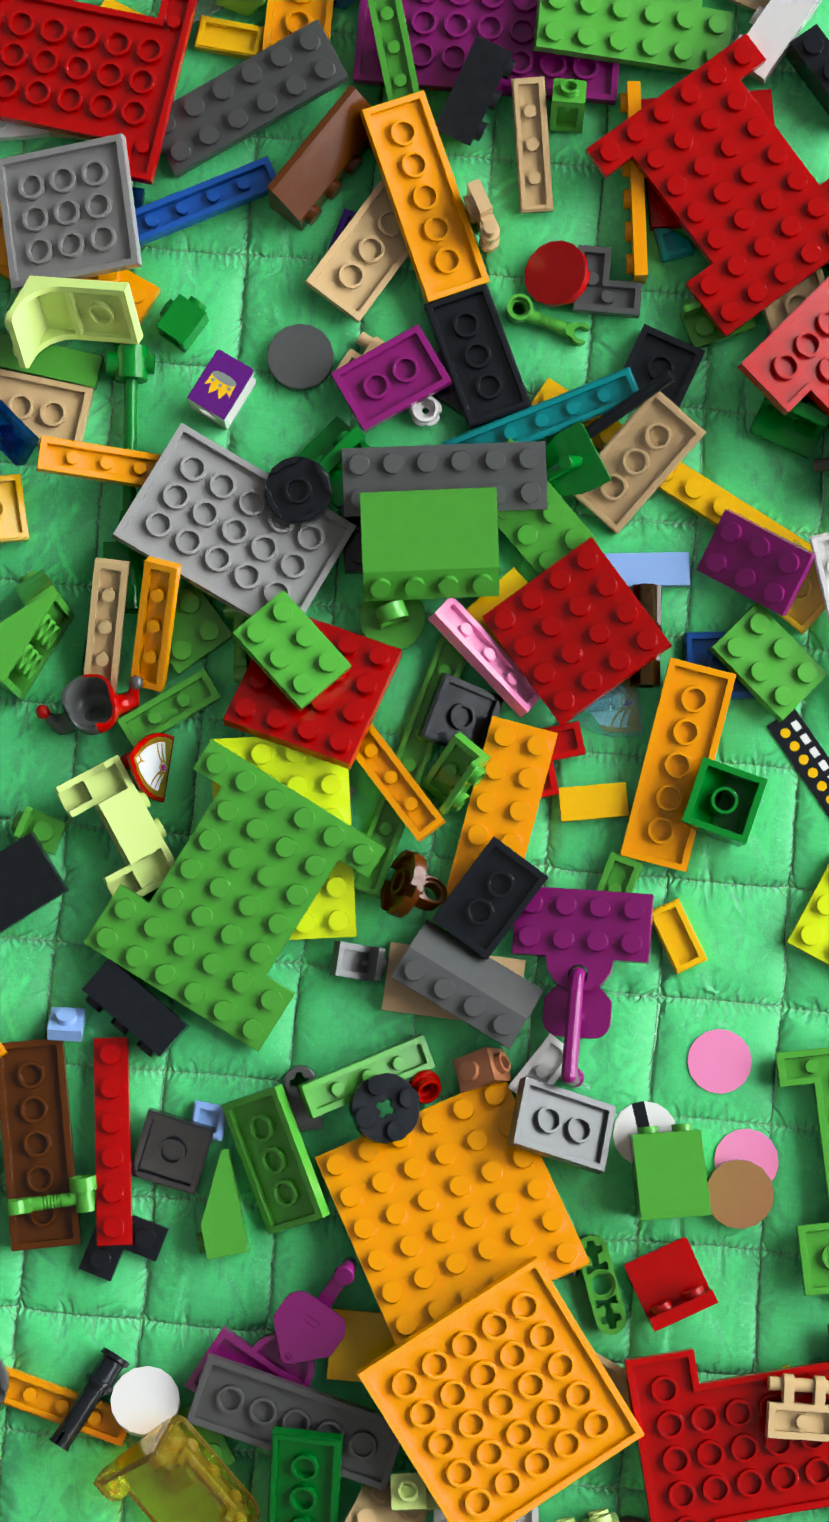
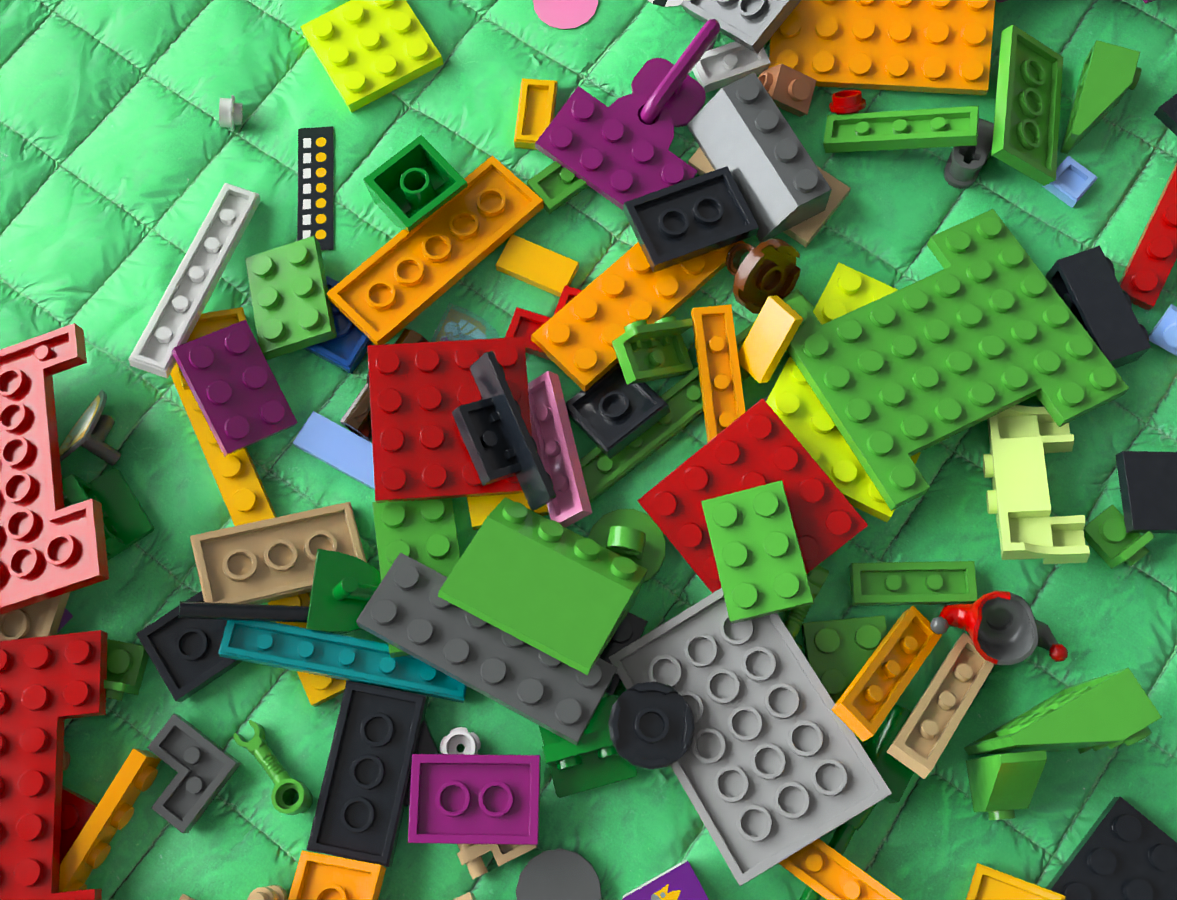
camera: 145 degrees left, 10 degrees down
shield [120,733,174,803] -> none
black tile [132,1107,215,1195] -> none
dark grey bracket [329,941,387,982] -> none
black plate [349,1073,420,1143] -> none
red tile [524,240,590,308] -> none
teal tile [653,228,695,263] -> none
none -> black bracket [451,351,556,511]
none -> yellow tile [738,296,804,383]

